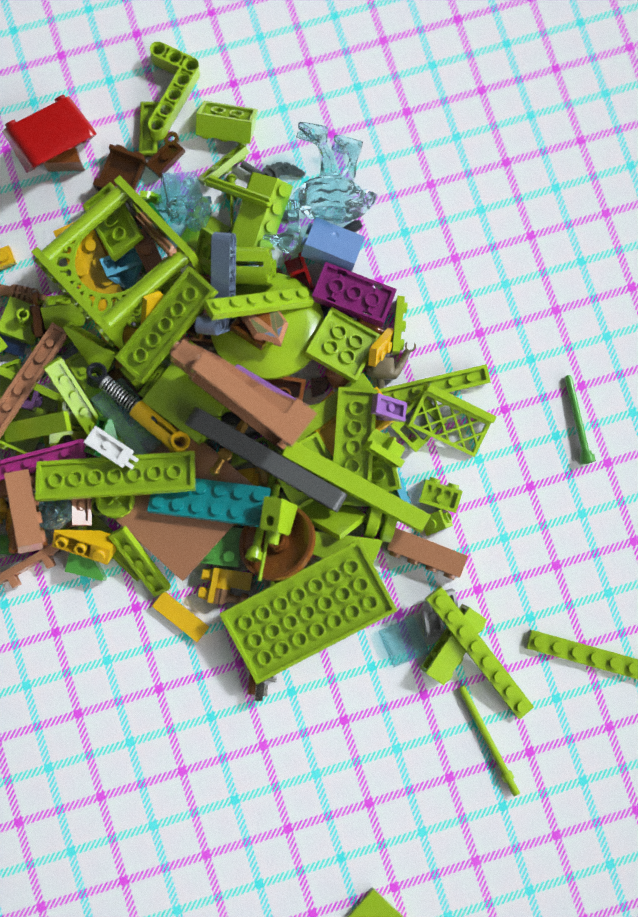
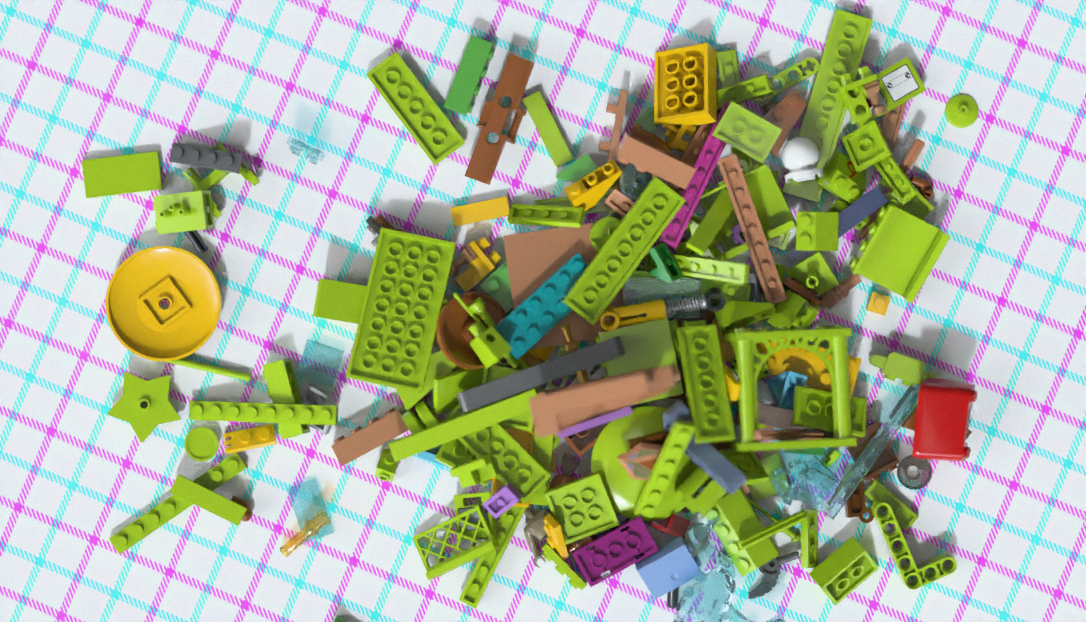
camera: 135 degrees right, 5 degrees up
white hinge [84,426,139,469] -> none
lime bracket [419,477,463,513] -> none
none -> yellow dish [105,246,222,361]
none -> lime plate [108,372,181,443]
none -> lime piece [153,190,215,255]
none -> dark grey plate [169,143,243,174]
none -> lime tile [170,474,248,526]
none -> lime connector [182,141,260,219]
none -> lime piece [184,427,219,462]
none -> yellow hinge [223,424,277,454]
none -> dark orange arm [231,495,253,522]
none -> clear yellow pin [280,510,331,557]
none -> clear light blue plate [286,136,325,165]
none -> clear light blue piece [286,478,334,543]
none -> lime slope [313,278,367,324]
none -> lime plate [366,52,465,166]
none -> bright green brick [444,35,495,117]
none -> dark orange piece [465,54,535,185]
none -> lime tile [522,91,573,168]
none -> clear light blue tile [821,385,919,520]
none -> lime hinge [868,352,937,387]
none -> clear smoke piece [897,455,932,490]

